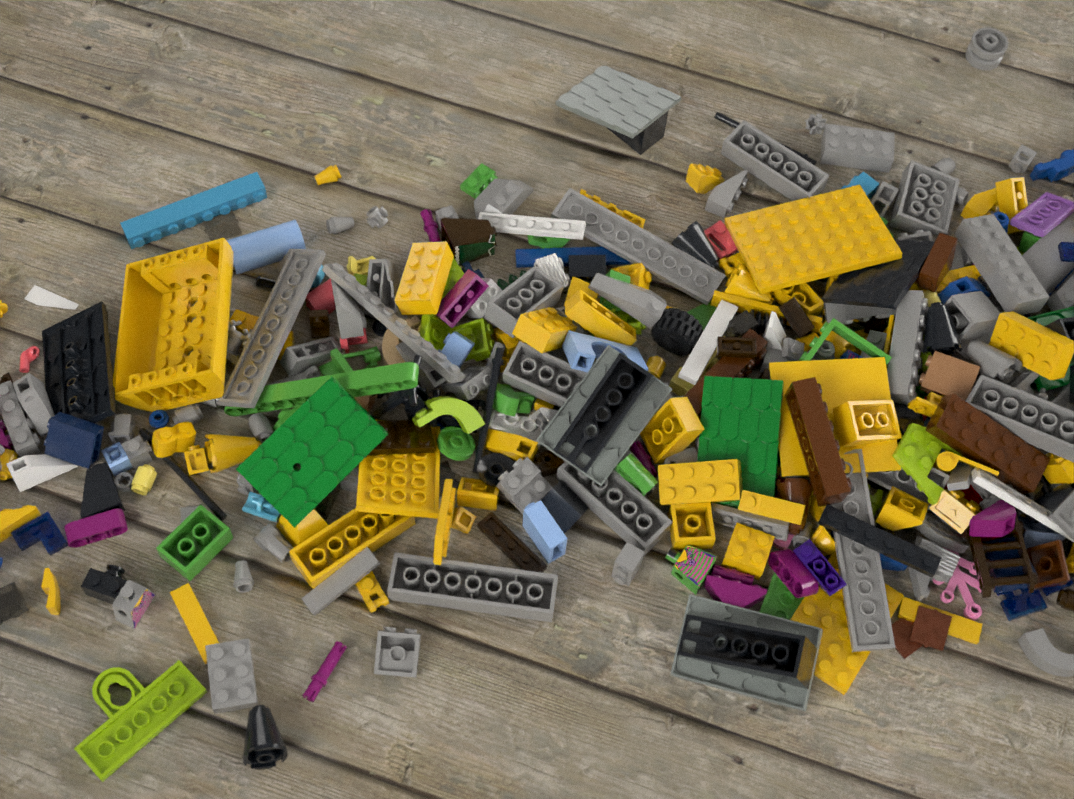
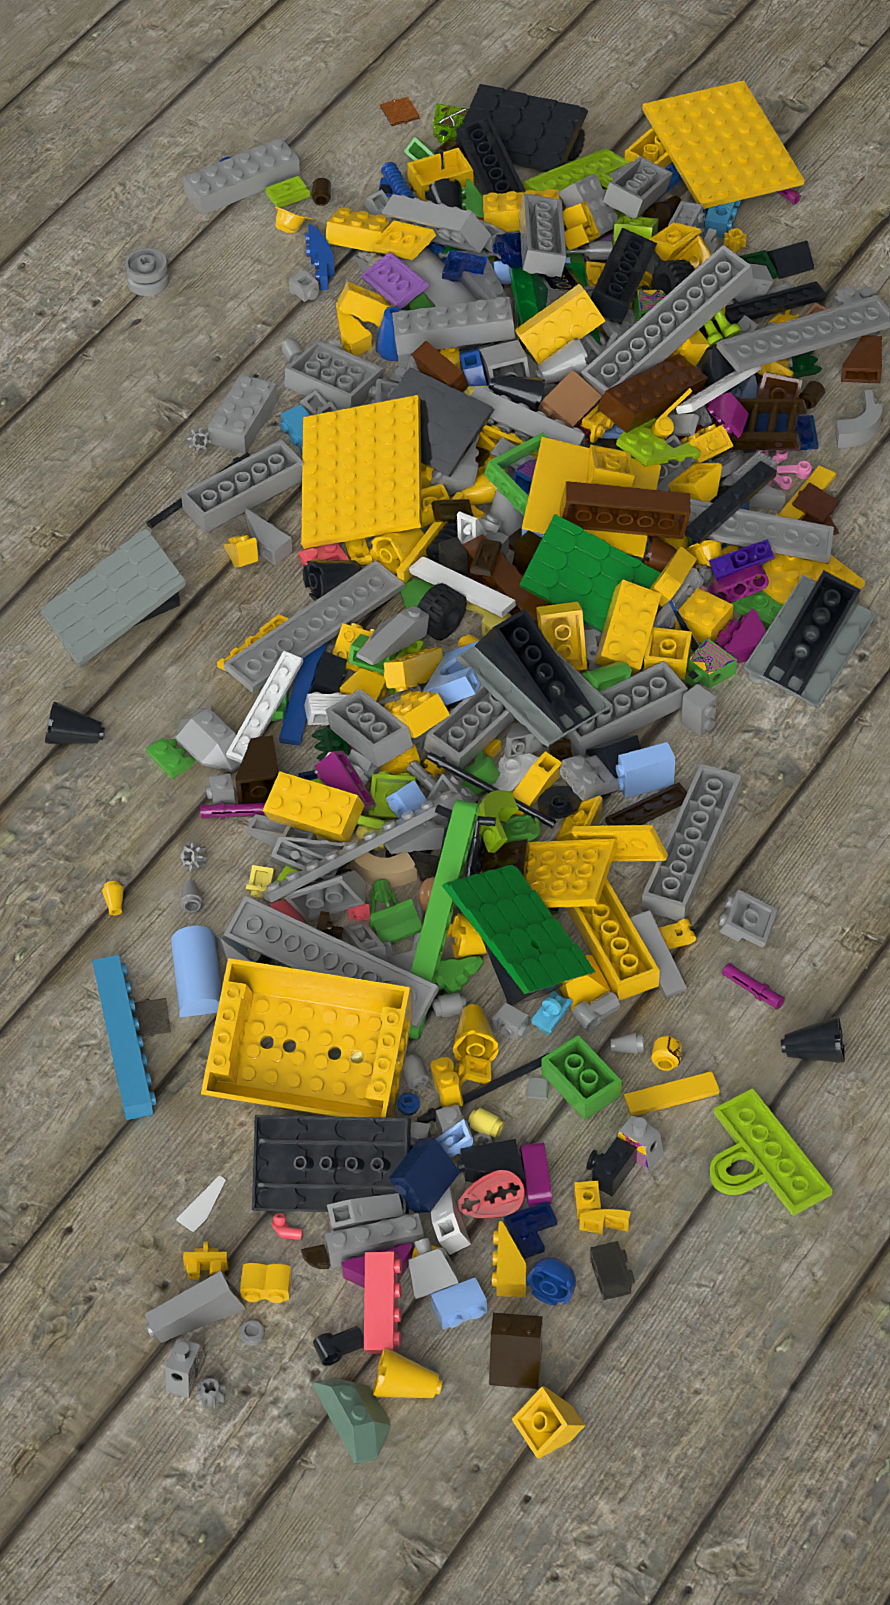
camera: 70 degrees left, 10 degrees down
light grey brick [205,638,258,714] -> none
none -> black cone [45,702,105,744]
none -> piece [458,1170,526,1218]
none -> yellow brick [574,1181,601,1219]
none -> yellow head [651,1036,683,1071]
none -> black sticker [669,600,699,653]

